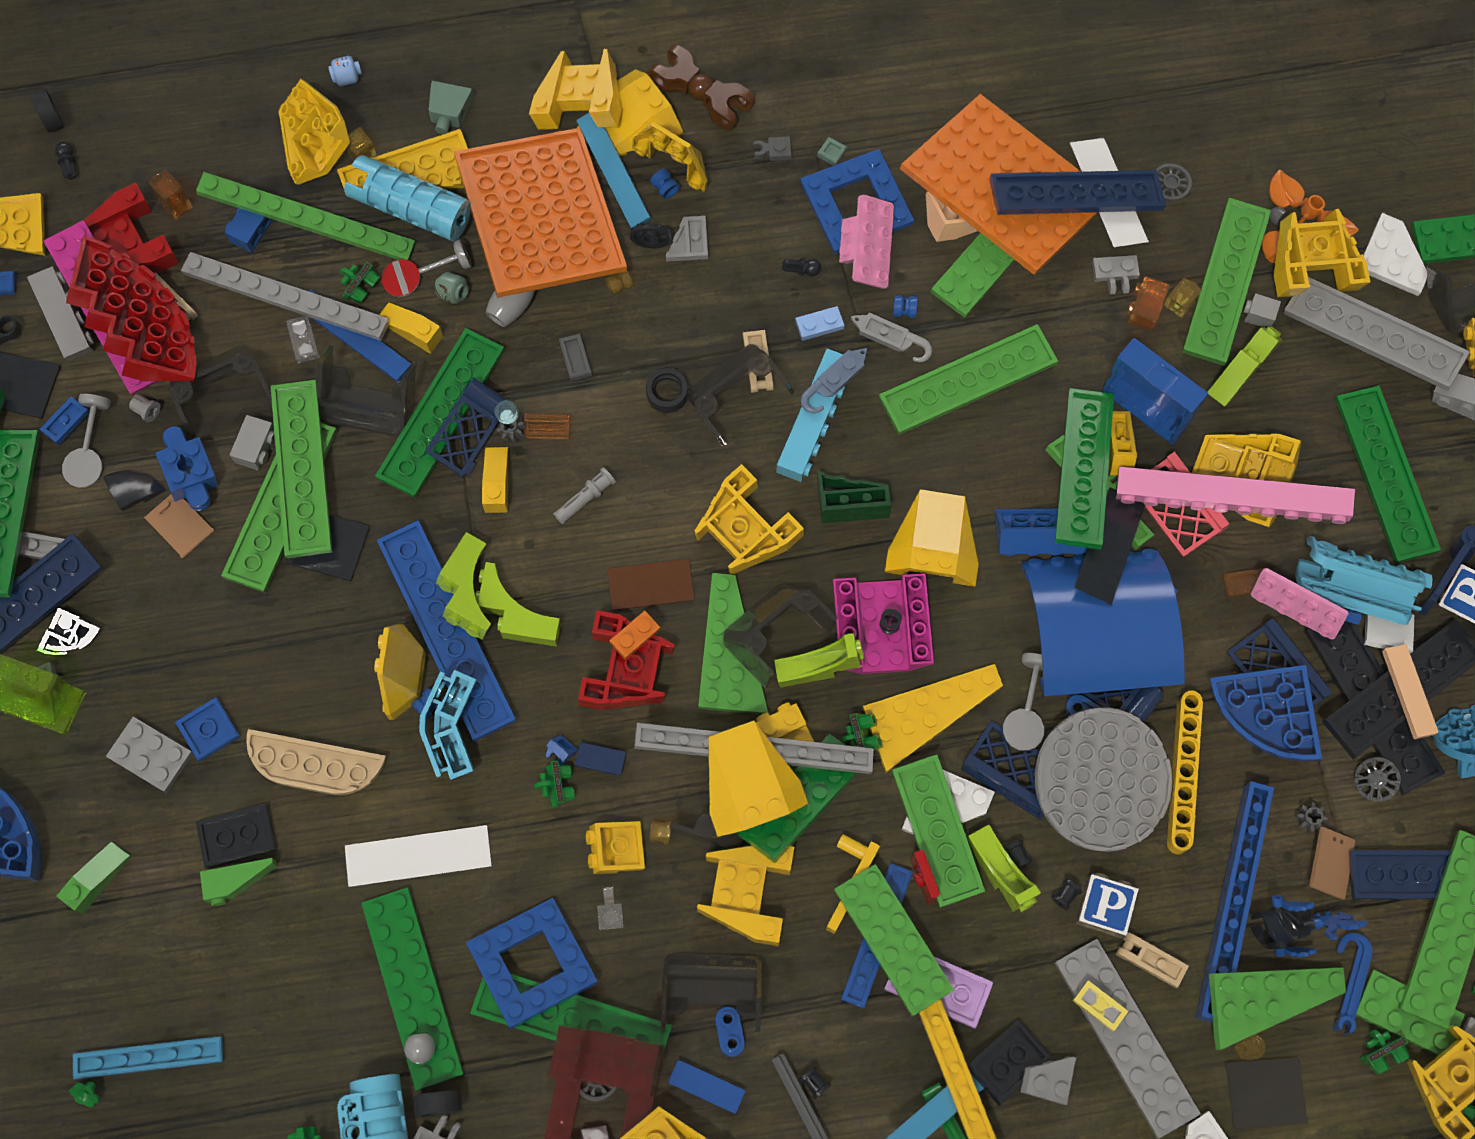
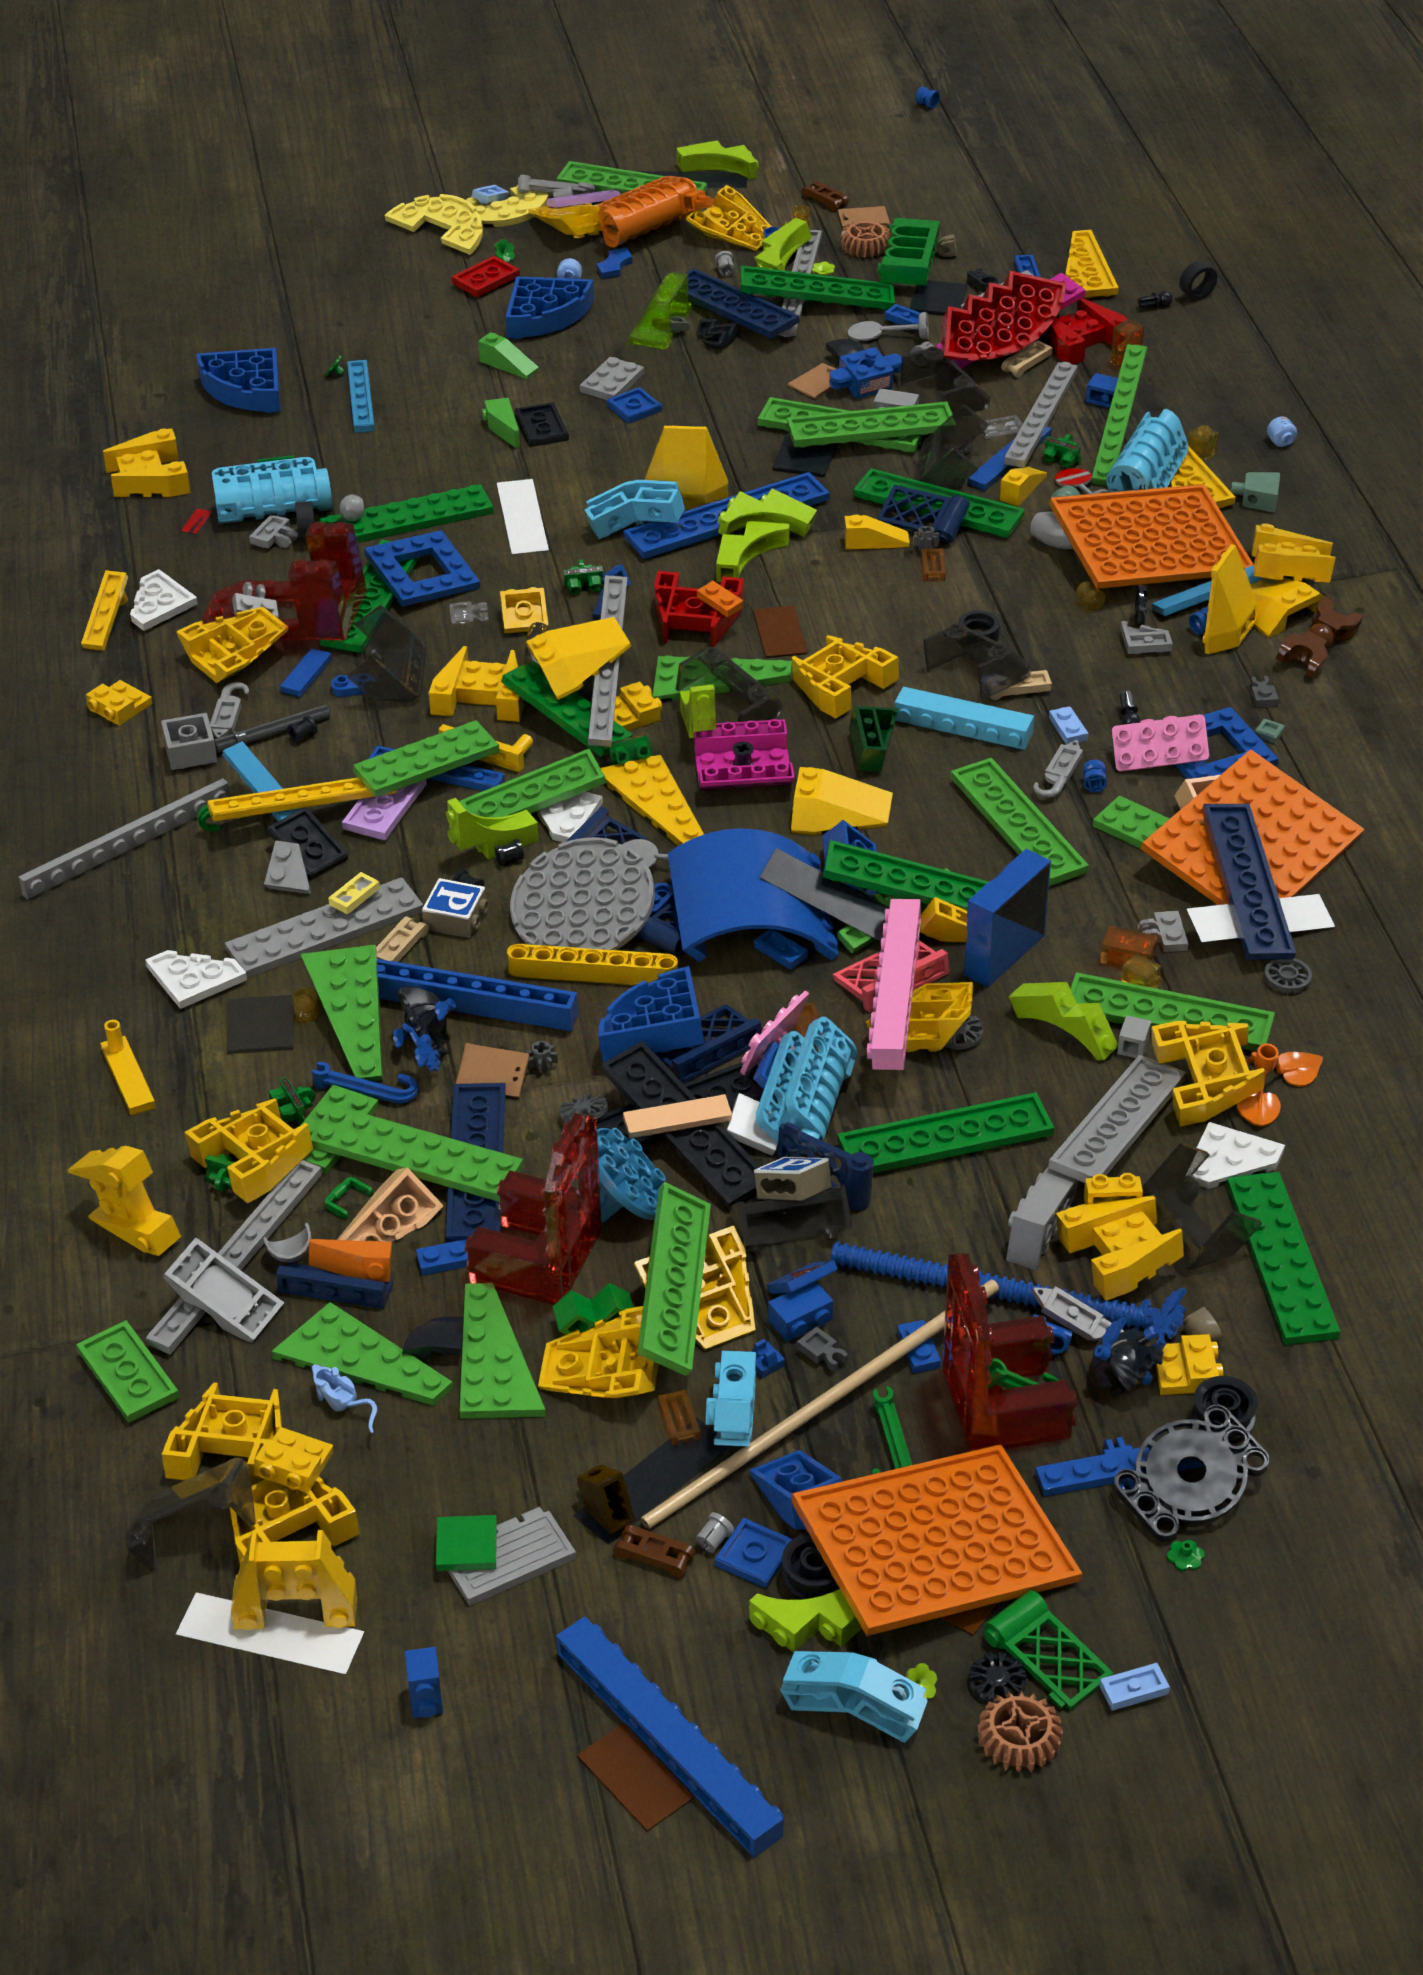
camera: 90 degrees right, 30 degrees down
tan plate [246,729,387,795] -> none
yellow wedge [279,79,350,185] -> none
clear light blue tile [495,400,519,424] -> none
light grey pin [553,467,616,525] -> none
dark grey tile [559,333,592,381] -> none
sand blue plate [801,348,867,414] -> none
red plate [910,850,940,905] -> none

